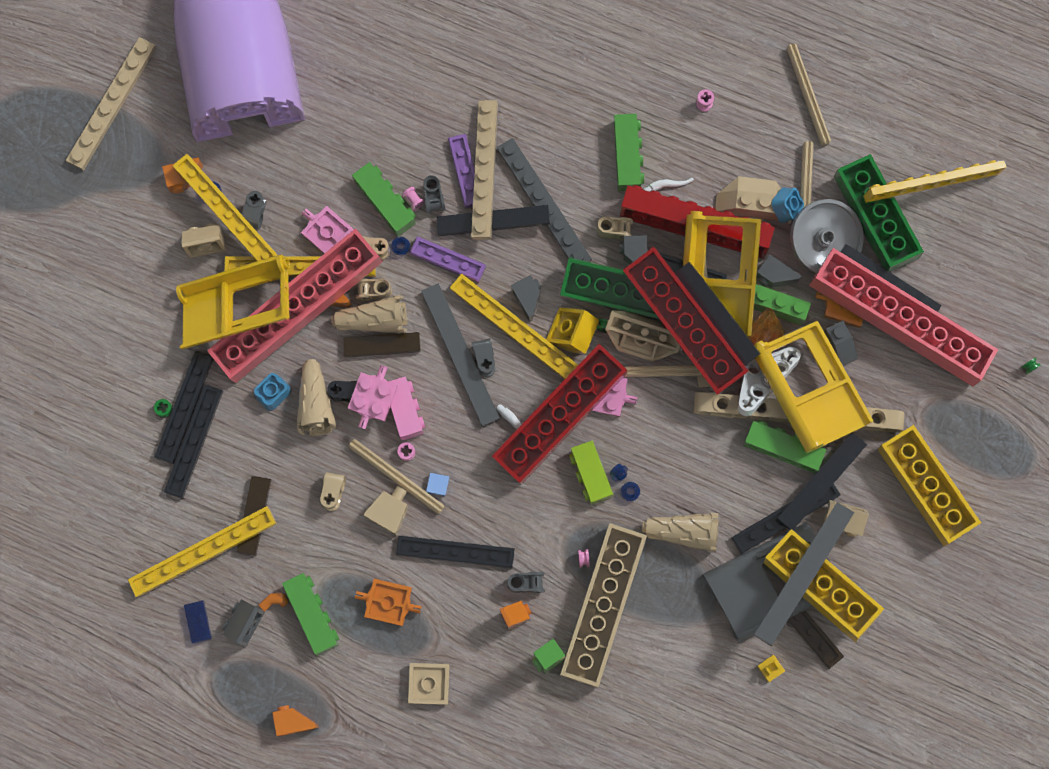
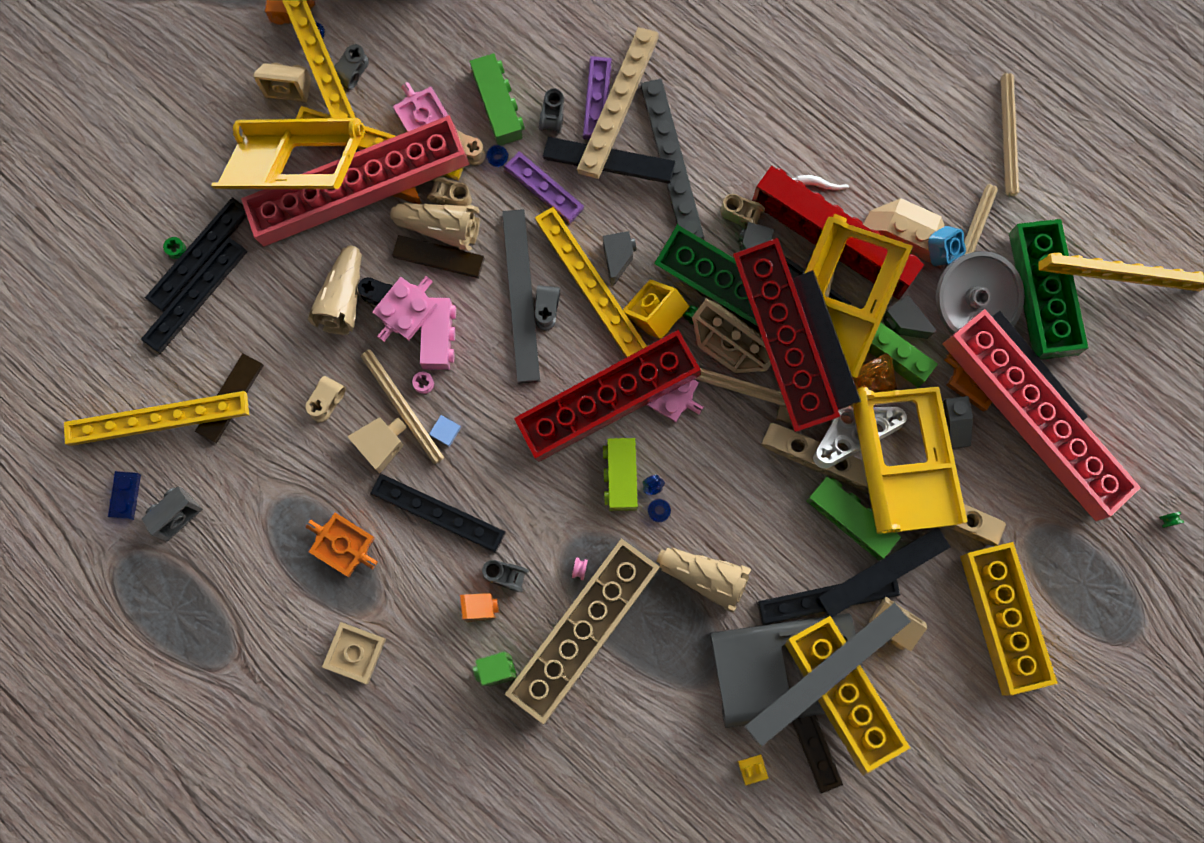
camera: 15 degrees right, 0 degrees up
dark azure piece [254,373,291,410] -> none
orange arm [258,593,289,611] -> none
orange slope [272,705,319,737] -> none
bright green brick [282,573,340,656] -> none
bright pink bush [401,187,425,212] -> none
white animal [496,404,522,430] -> none
bright green brick [614,114,644,191] -> none
bright pink bush [696,89,714,112] -> none

